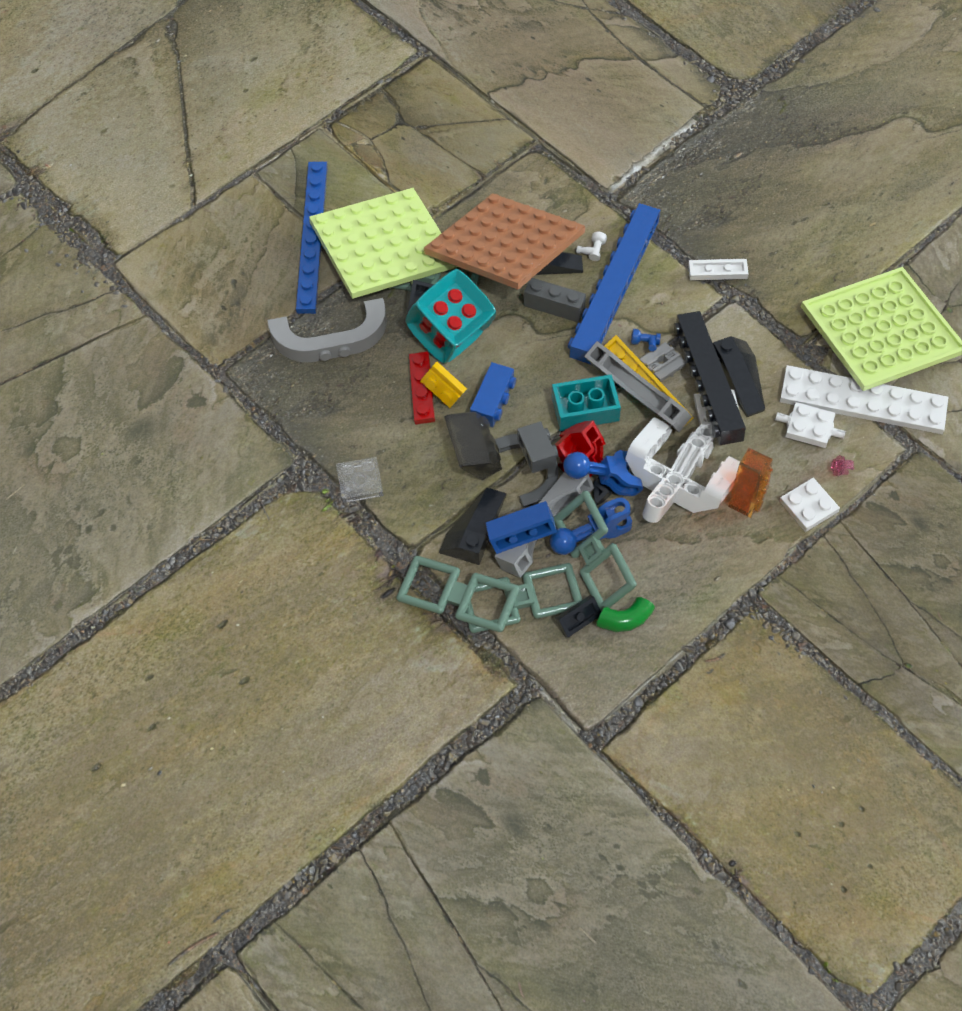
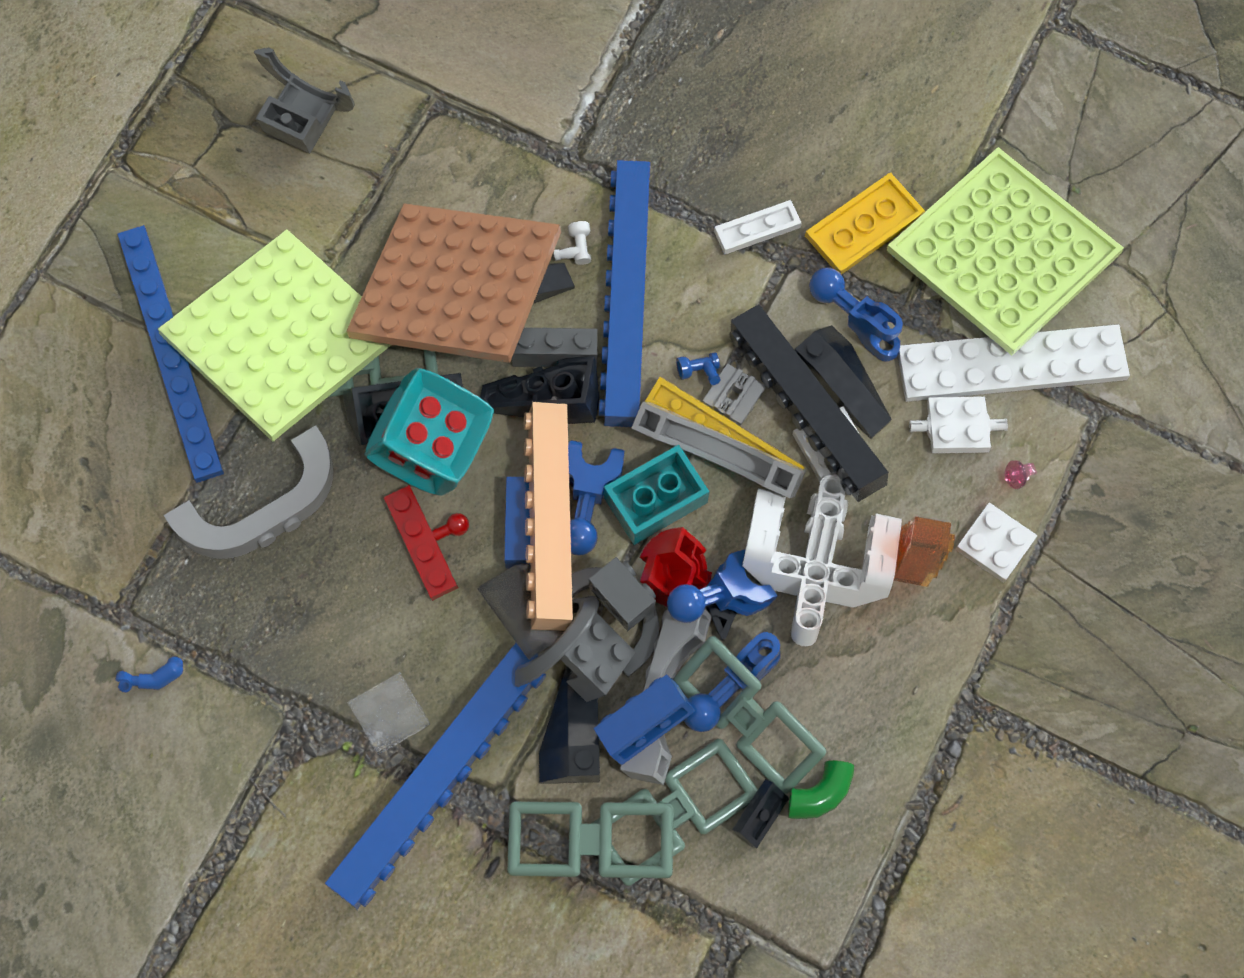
camera: 25 degrees left, 10 degrees up
yellow plate [420,362,467,408] -> none
none -> blue arm [115,657,183,693]
none -> dark grey piece [254,47,355,154]
none -> blue brick [325,642,546,910]
none -> black wedge [480,356,599,424]
none -> dark grey piece [515,596,635,702]
none -> light nougat brick [523,402,573,631]
none -> blue piece [568,440,625,556]
none -> yellow plate [805,172,926,275]
none -> blue piece [809,268,903,362]

